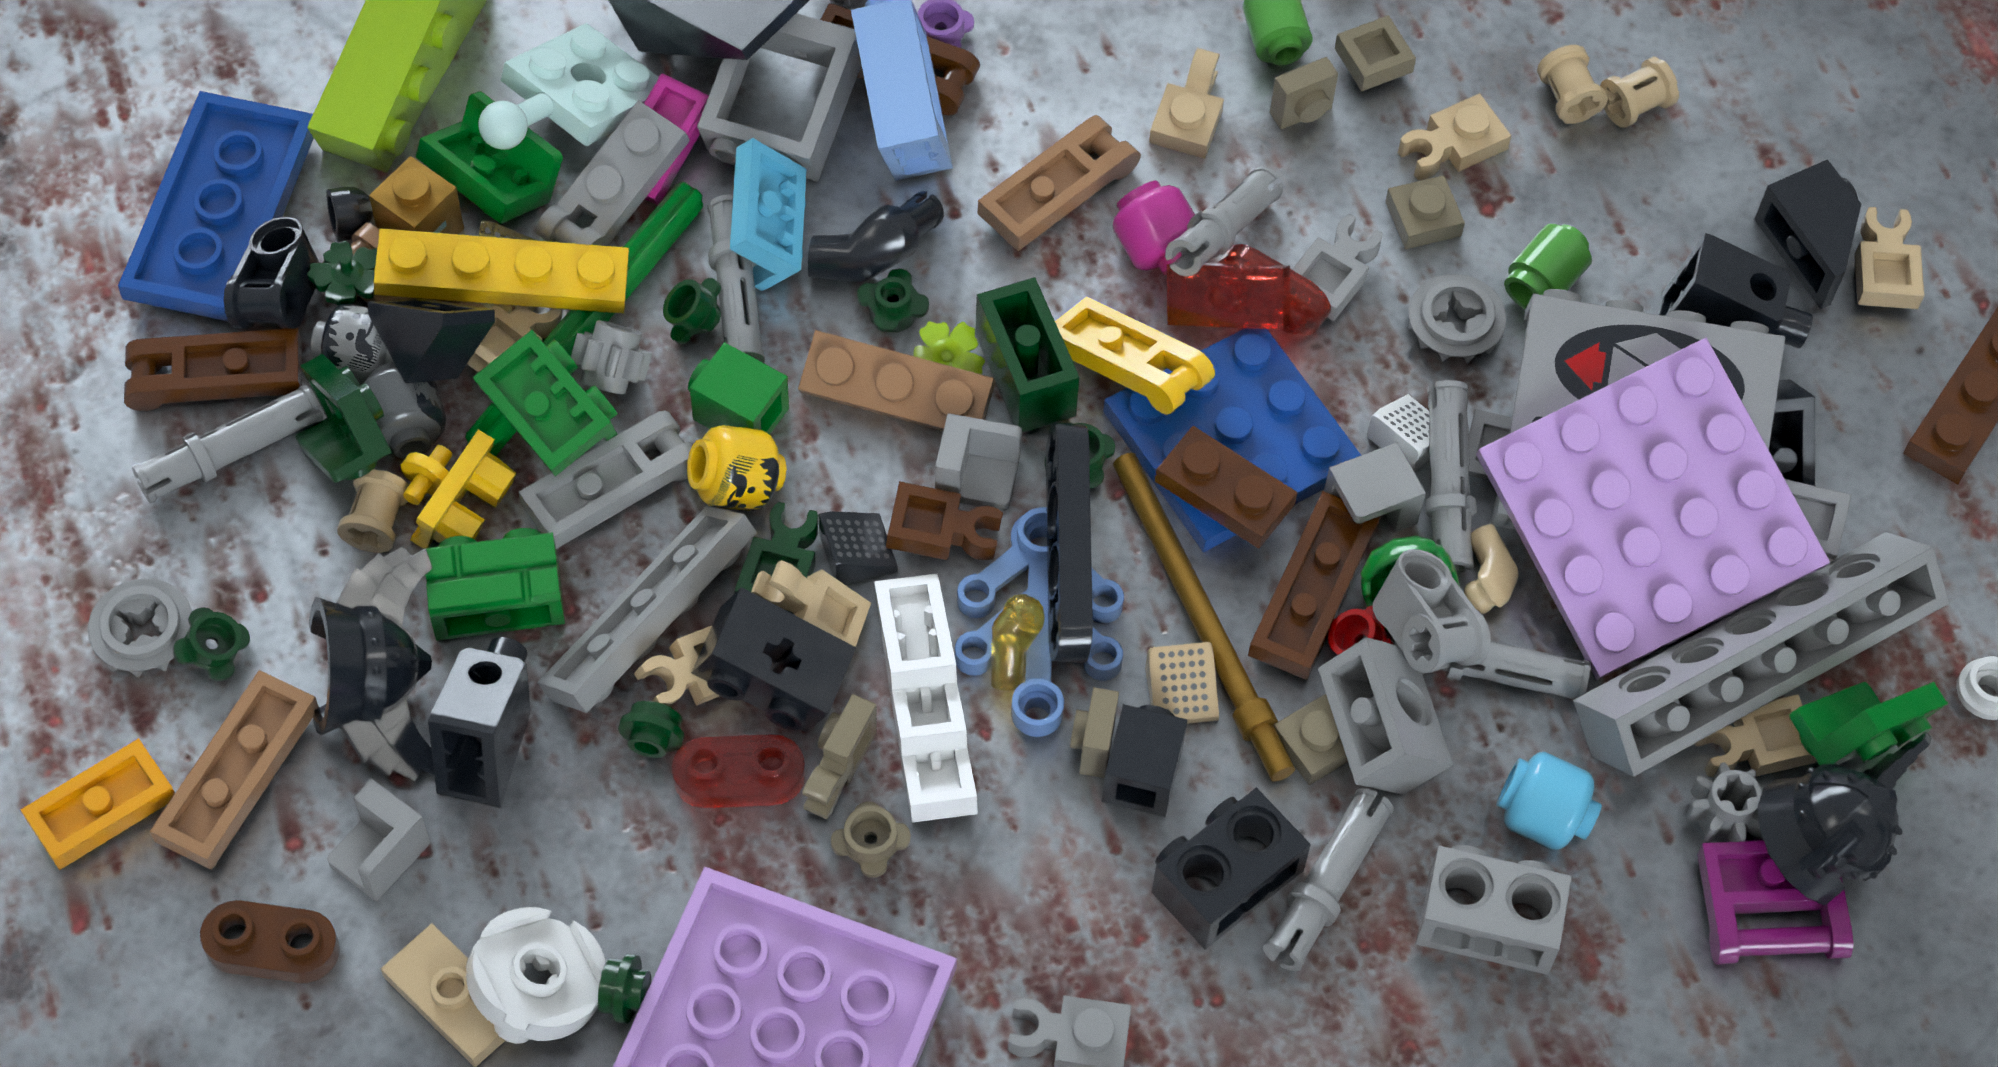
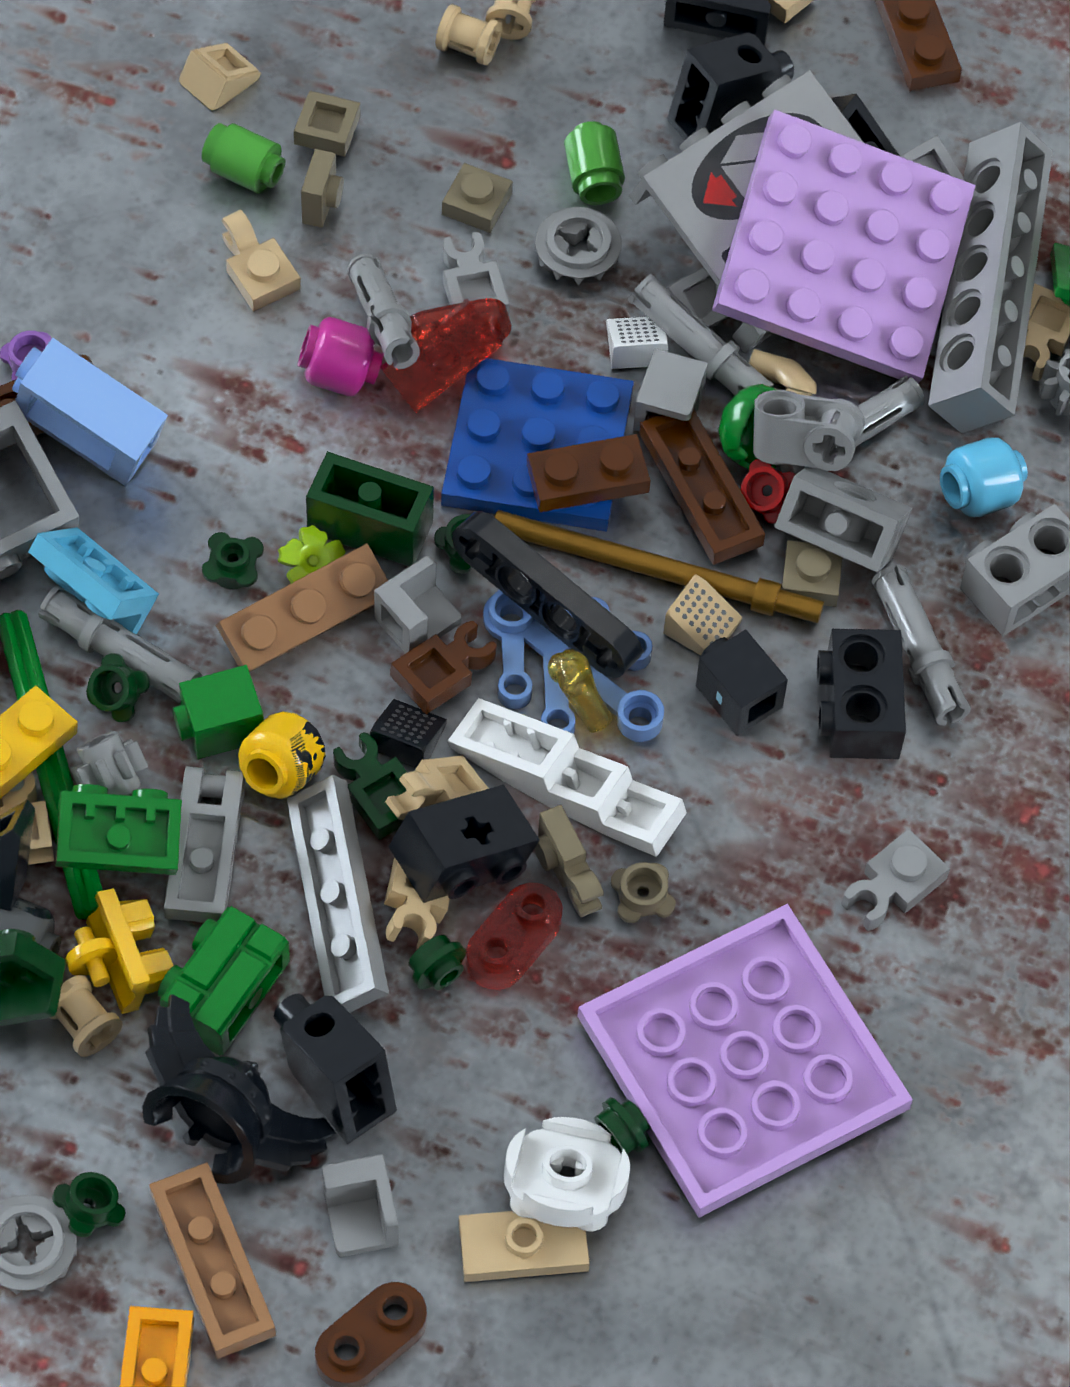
camera: 50 degrees left, 0 degrees up
black arm [808,191,944,282] -> none
medium nougat plate [977,115,1141,251] -> none
yellow plate [1055,296,1215,415] -> none
dark tan plate [1070,687,1119,778] -> none
tan plate [1398,93,1511,180] -> none

